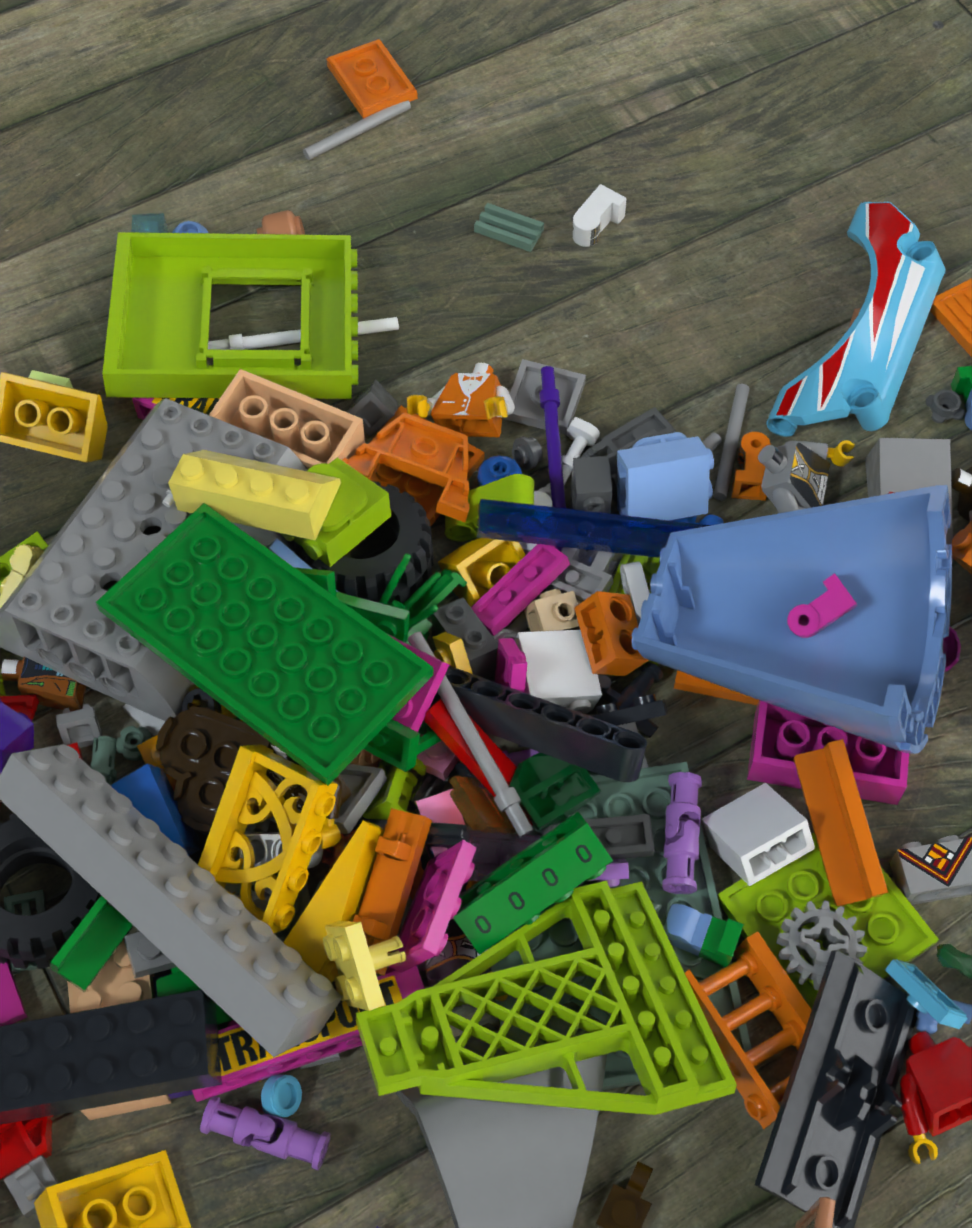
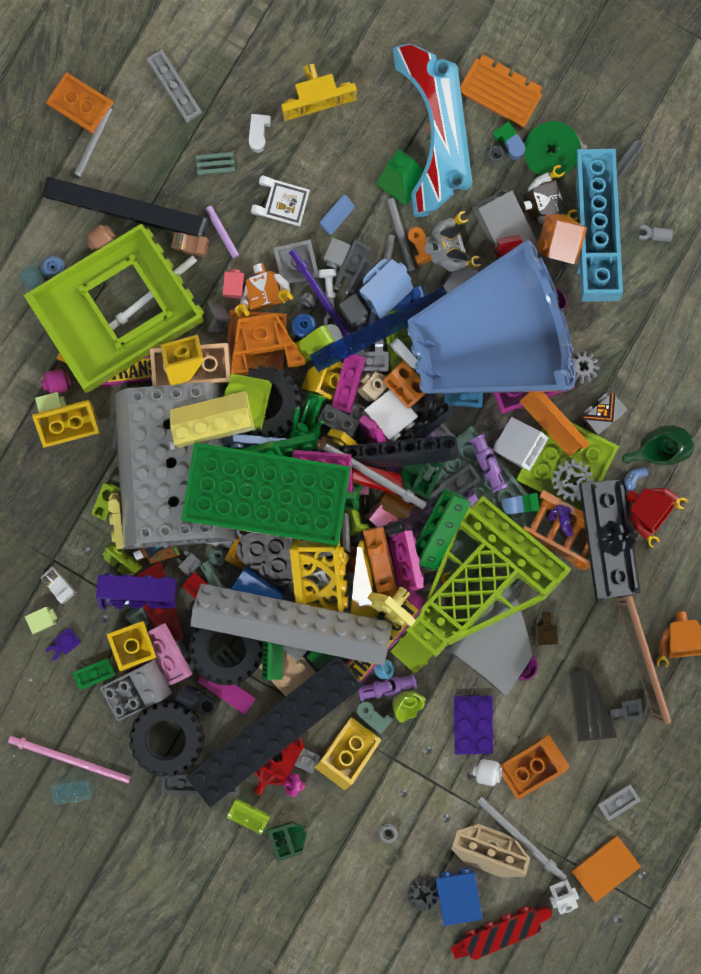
camera: 30 degrees left, 25 degrees up
dark pink leg [787,573,857,638] -> none
medium azure plate [885,959,968,1029] -> none
none -> black beam [41,177,209,237]
none -> dark pink head [41,369,71,394]
none -> light grey tile [146,49,203,123]
none -> yellow slope [160,334,204,386]
none -> nougat leg [171,233,209,258]
none -> lavender bar [205,206,239,258]
none -> coral brick [223,269,245,299]
none -> white flag [251,176,310,227]
none -> yellow brick [281,64,357,121]
none -> medium blue slope [320,194,354,235]
none -> light grey brick [324,238,351,270]
none -> sand green leg [357,701,393,734]
none -> green slope [376,149,424,206]
none -> lime piece [390,633,432,674]
none -> lime hair [392,691,426,723]
none -> dark azure plate [444,393,483,408]
none -> dark purple piece [548,505,573,537]
none -> light grey gear [571,351,599,384]

